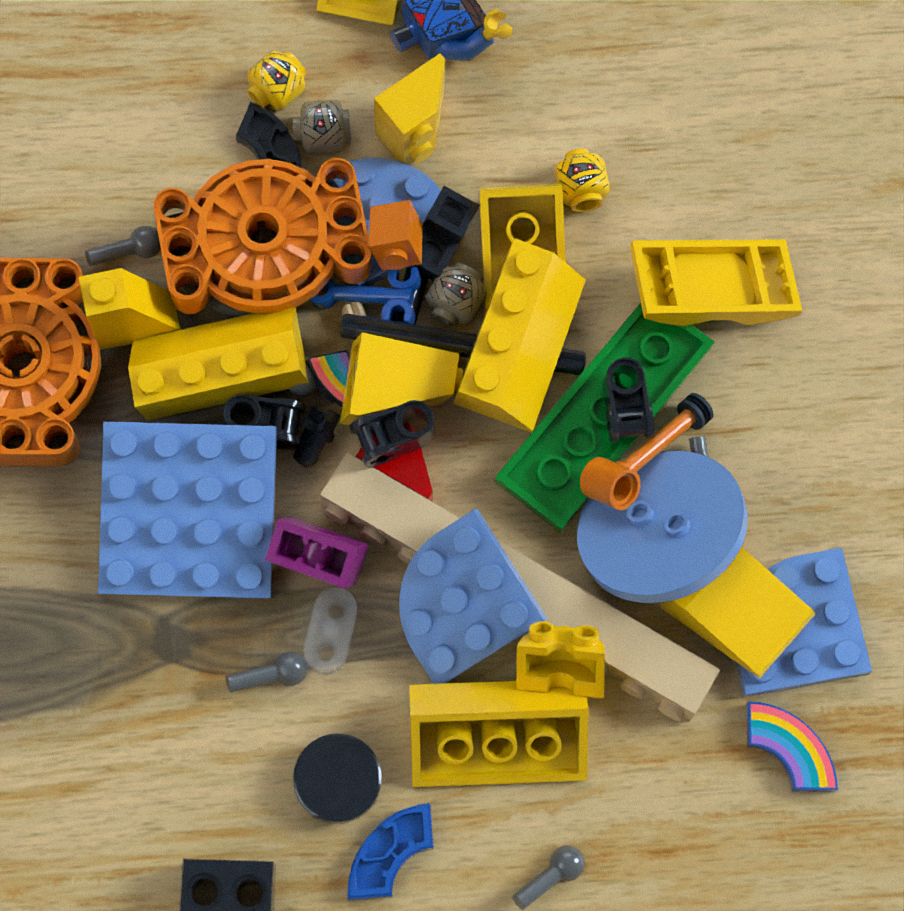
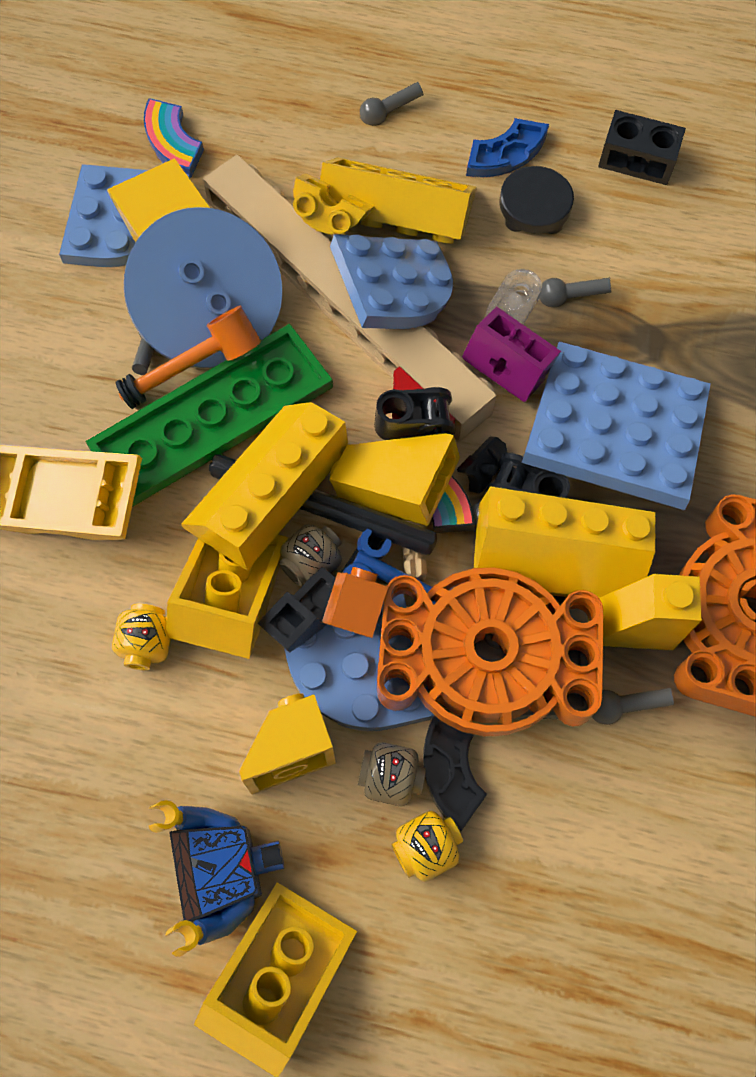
camera: 160 degrees left, 5 degrees down
black piece [603,357,654,443] -> none

